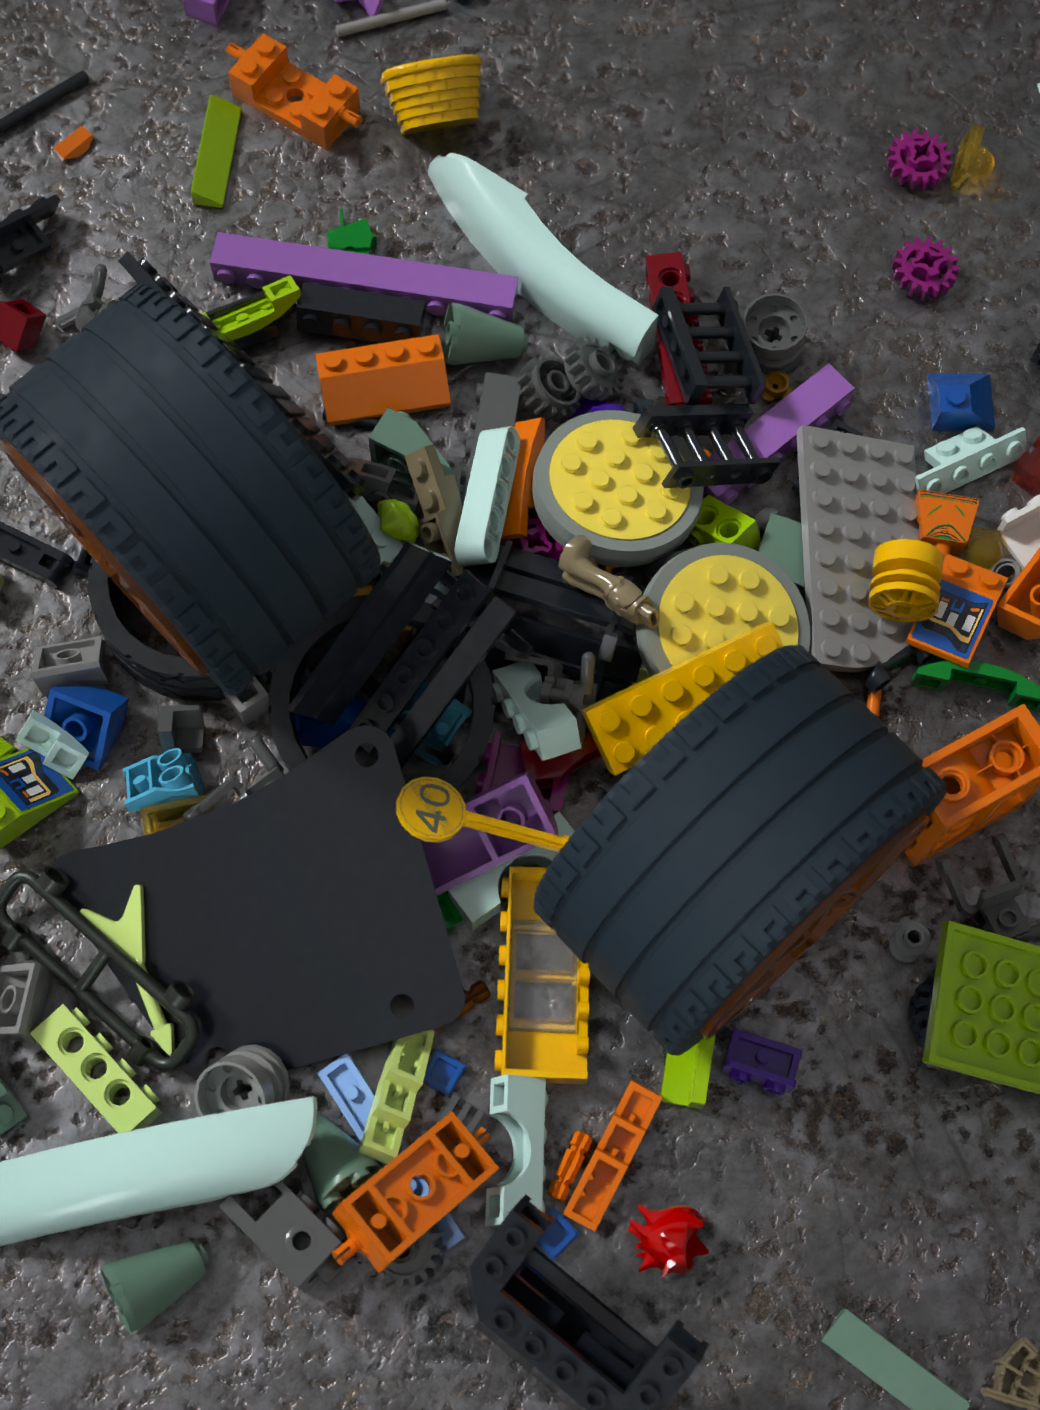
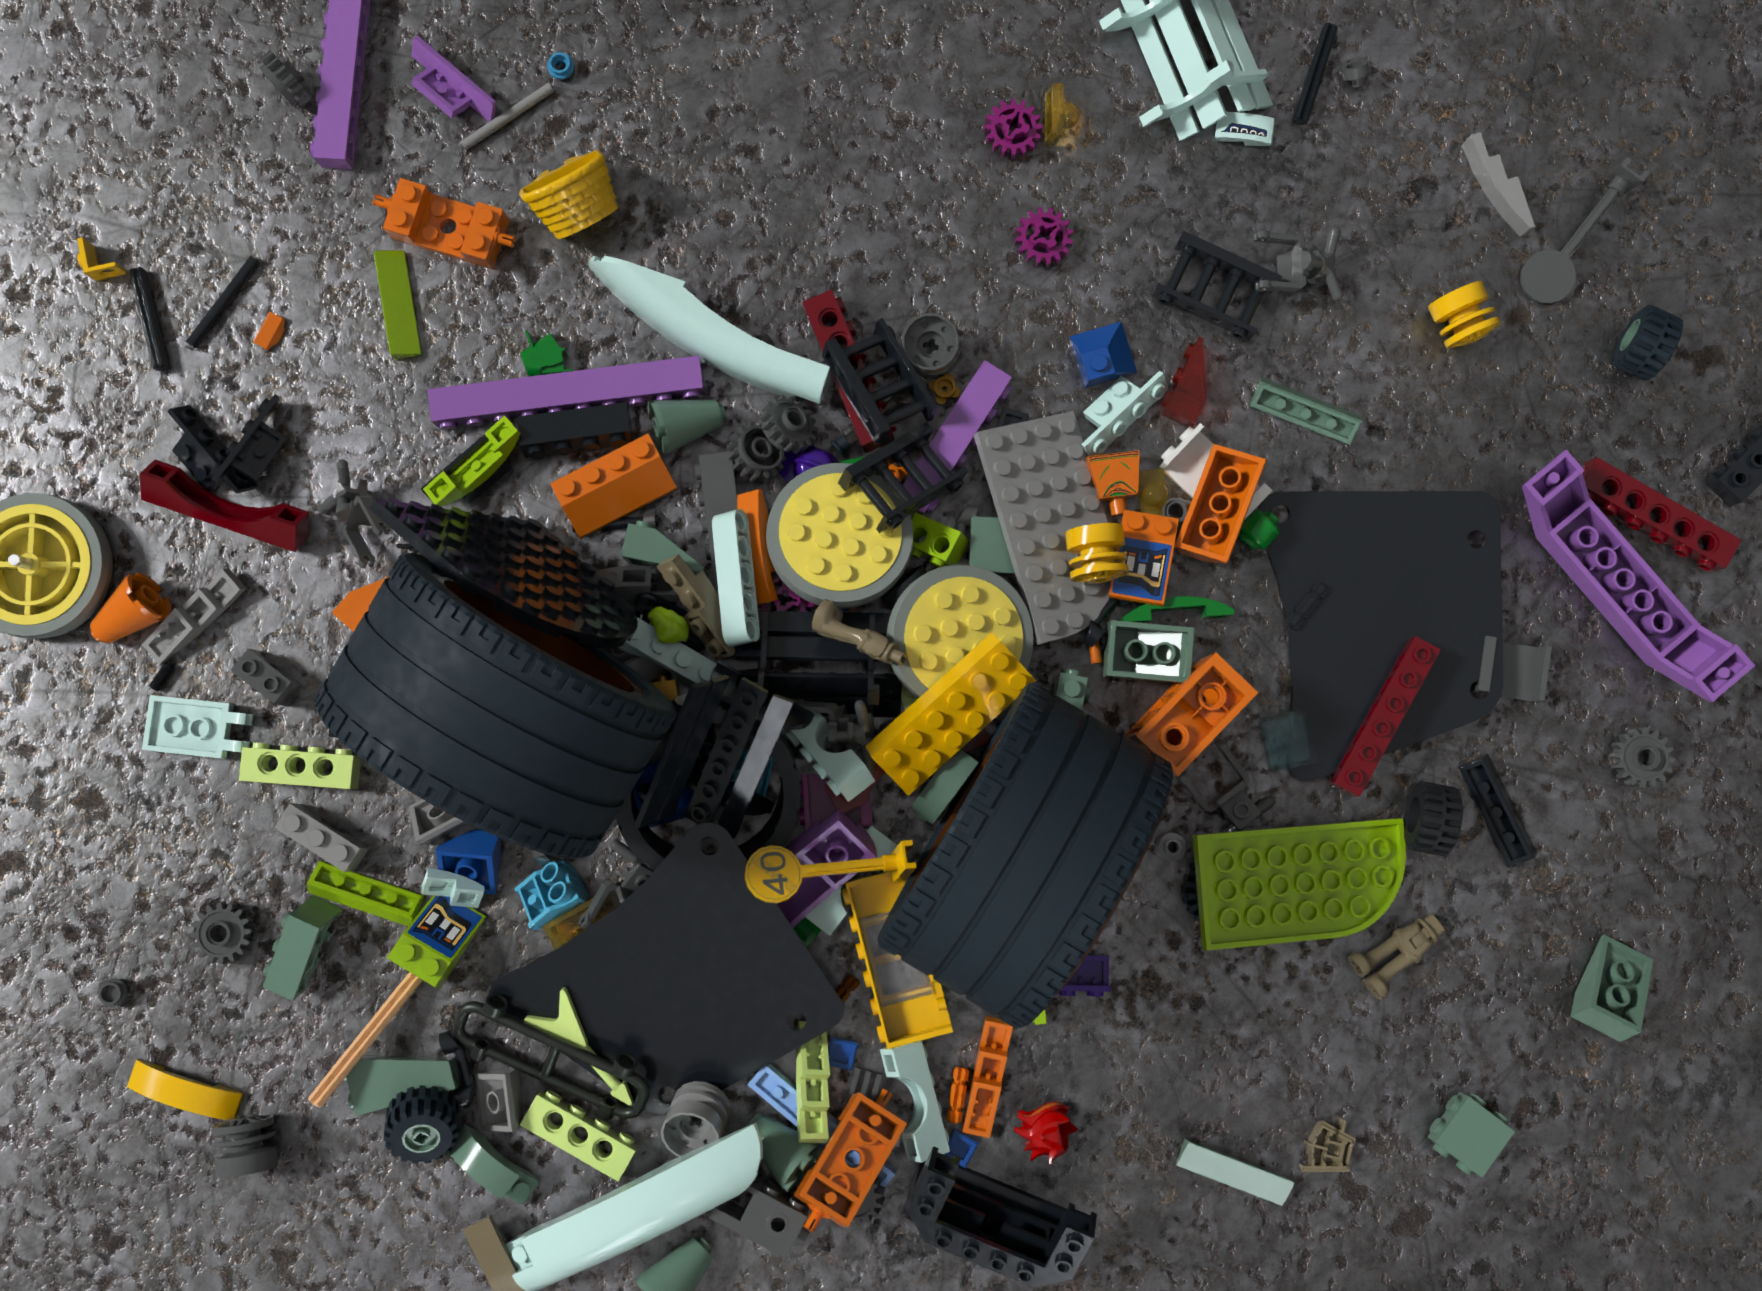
camera: 15 degrees left, 15 degrees up
none -> sand green slope [1102,620,1194,683]

